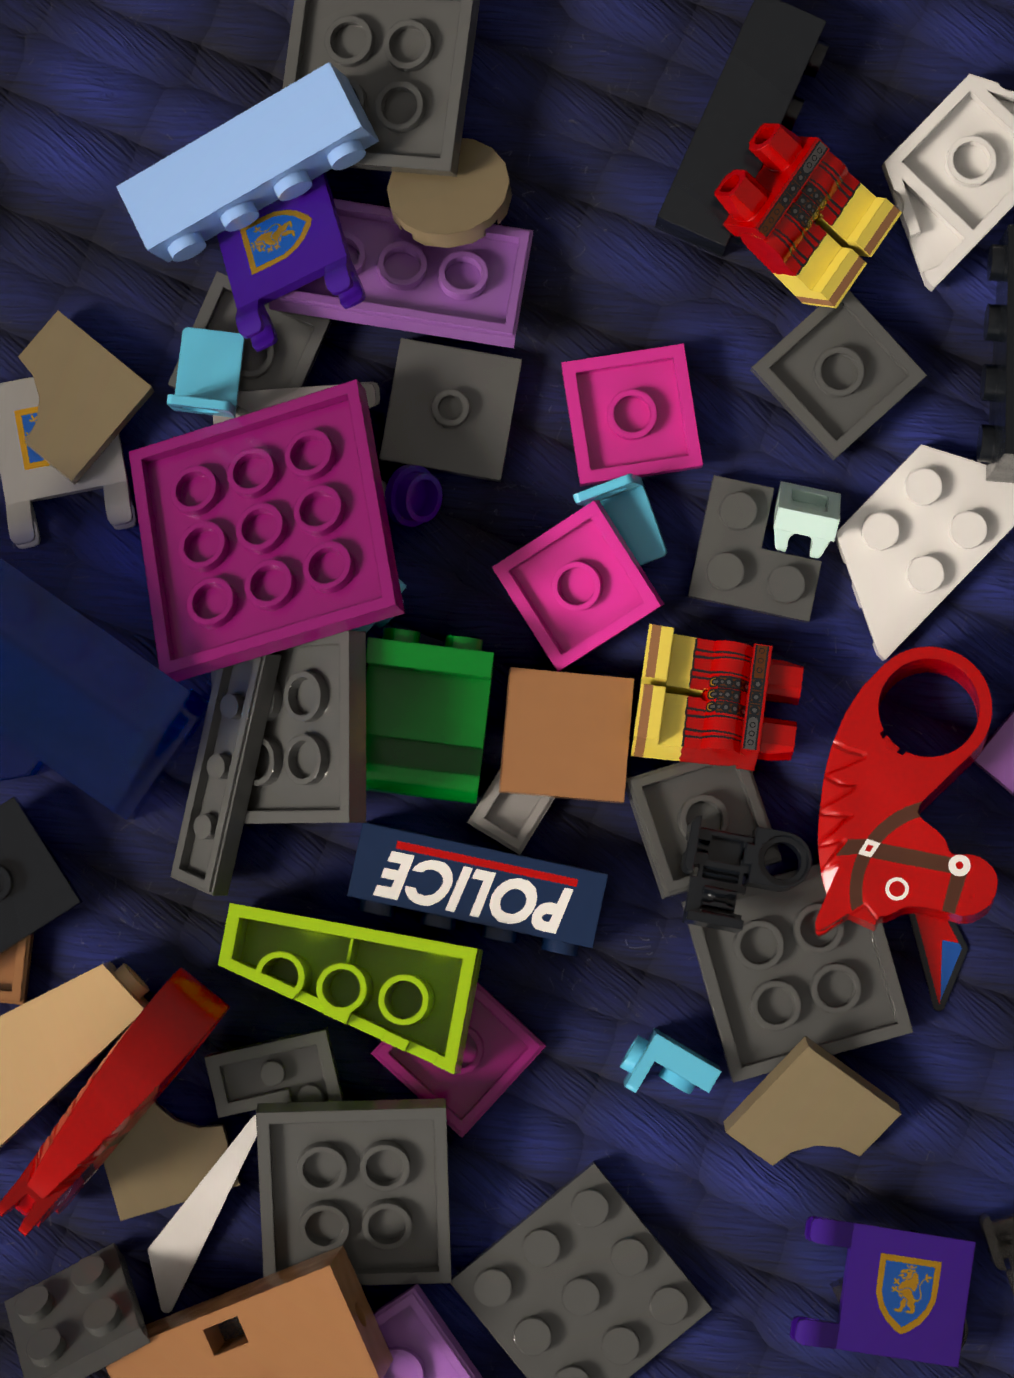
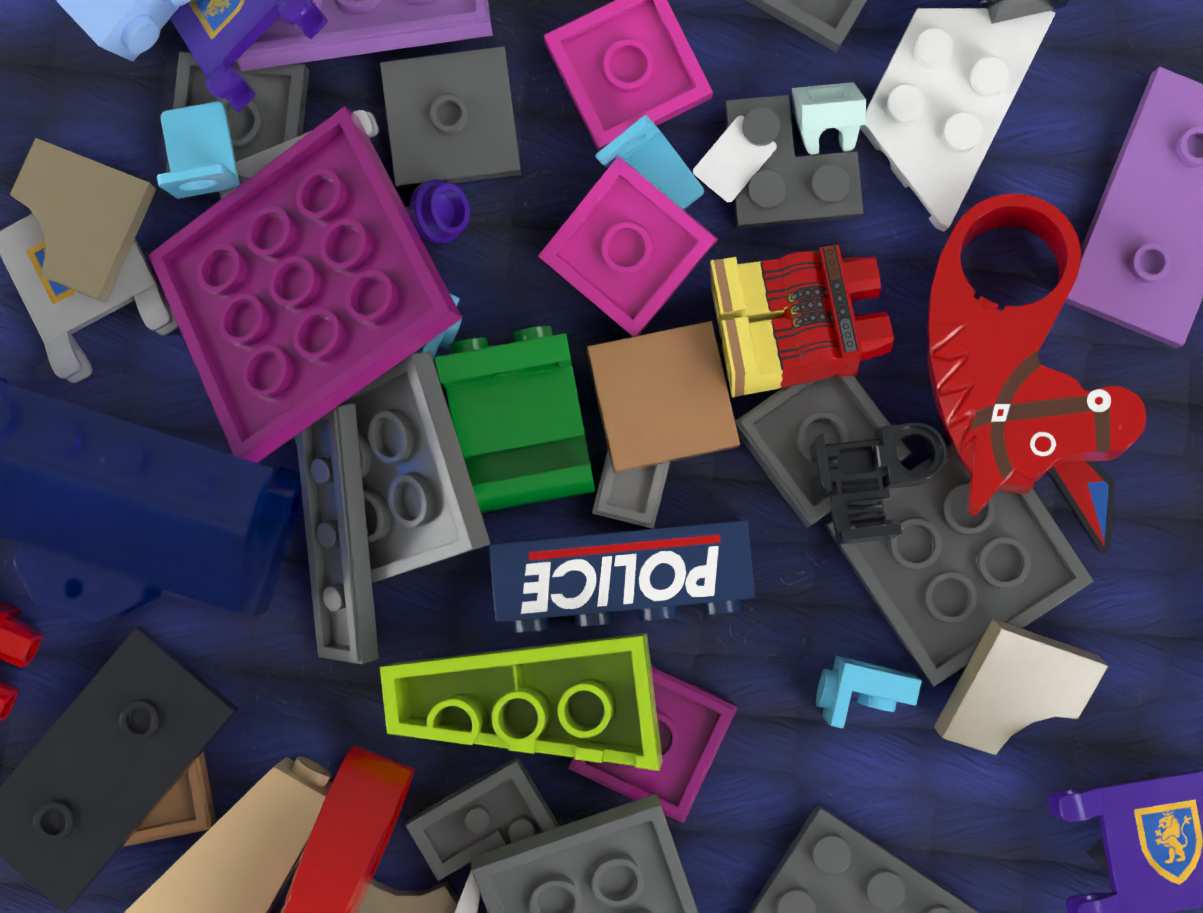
camera: 20 degrees left, 0 degrees up
none -> white sticker [693,115,777,202]

